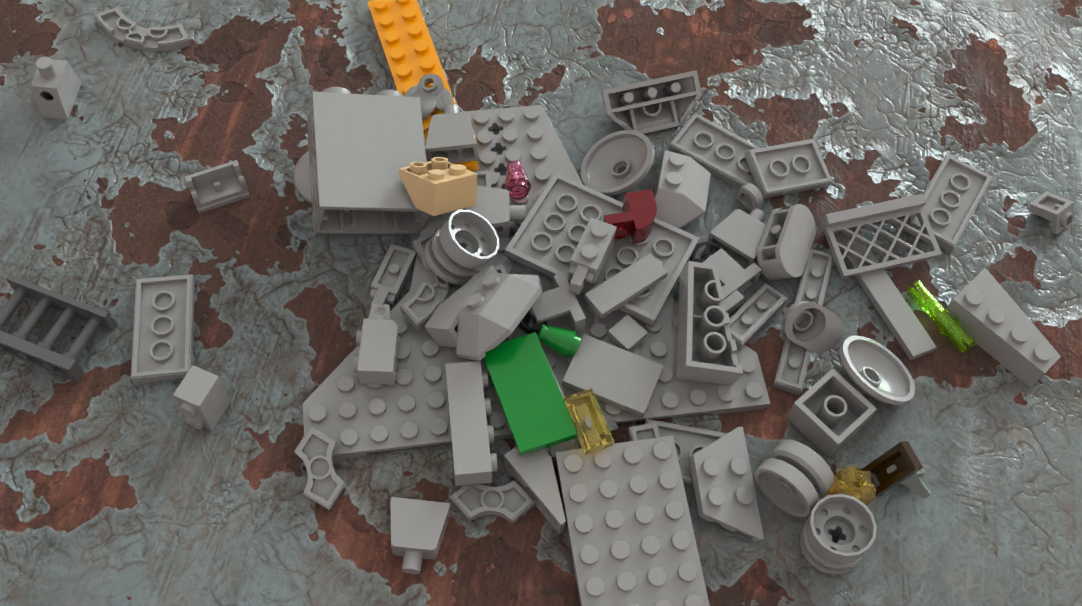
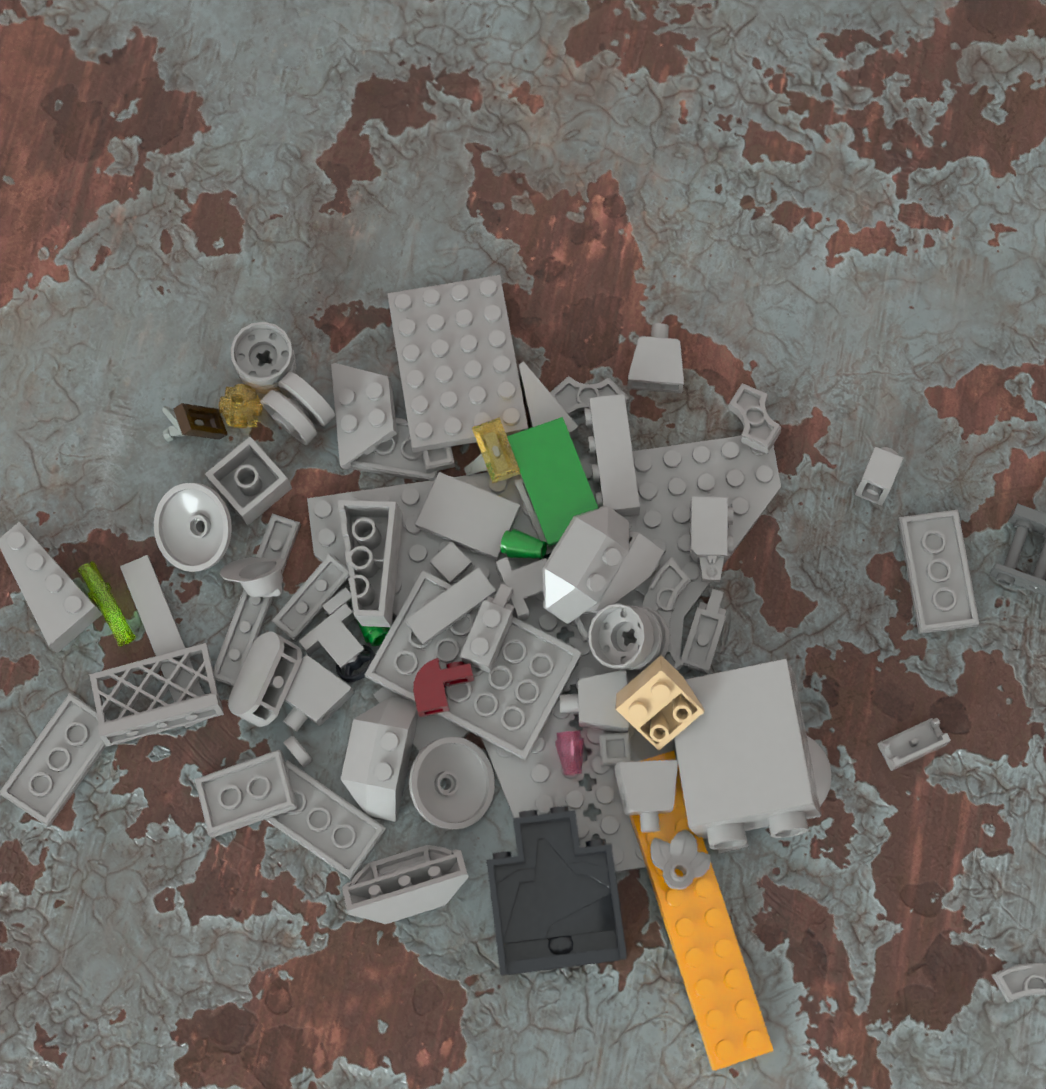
camera: 170 degrees left, 15 degrees up
none -> black panel [486,806,627,976]

